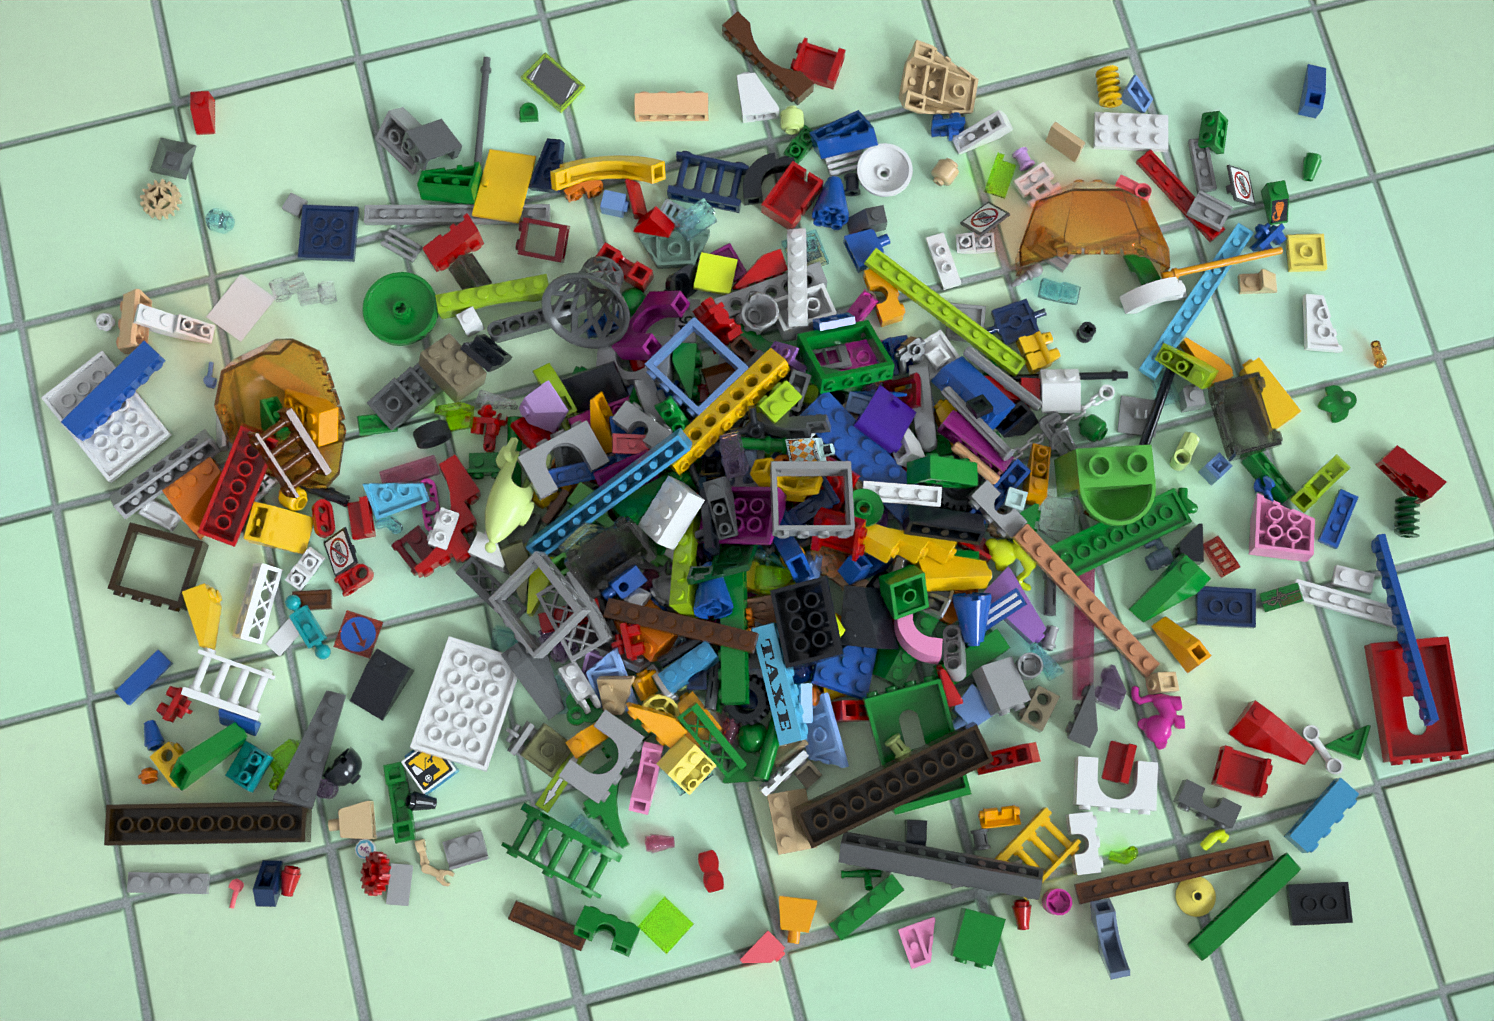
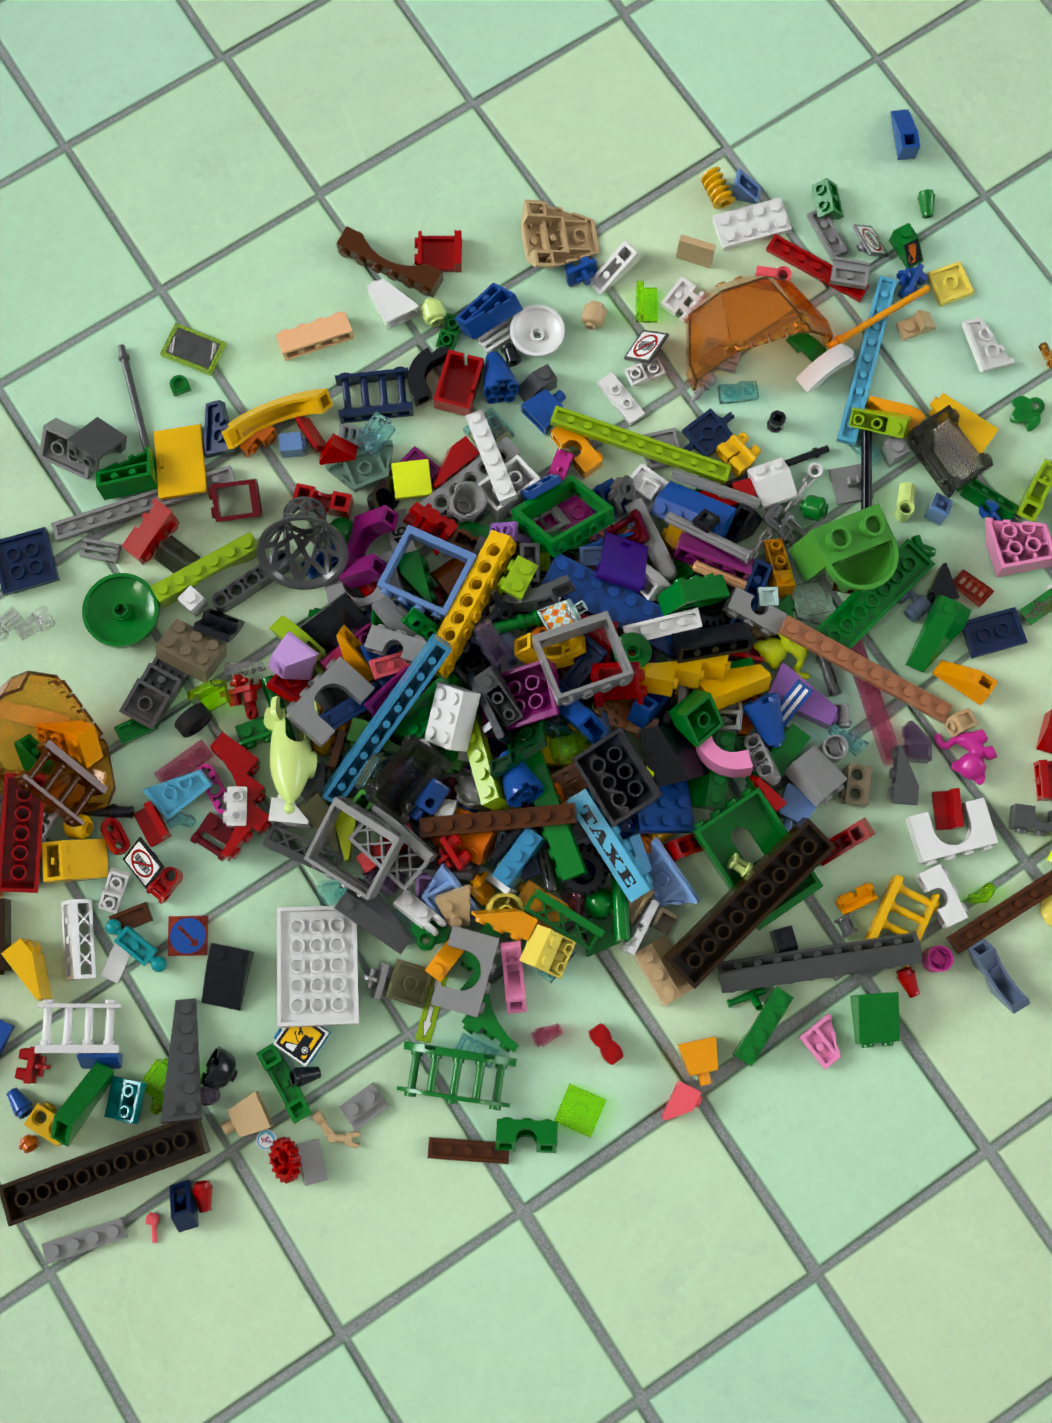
camera: 20 degrees left, 0 degrees up
lavender bush [1012,147,1035,172] -> none

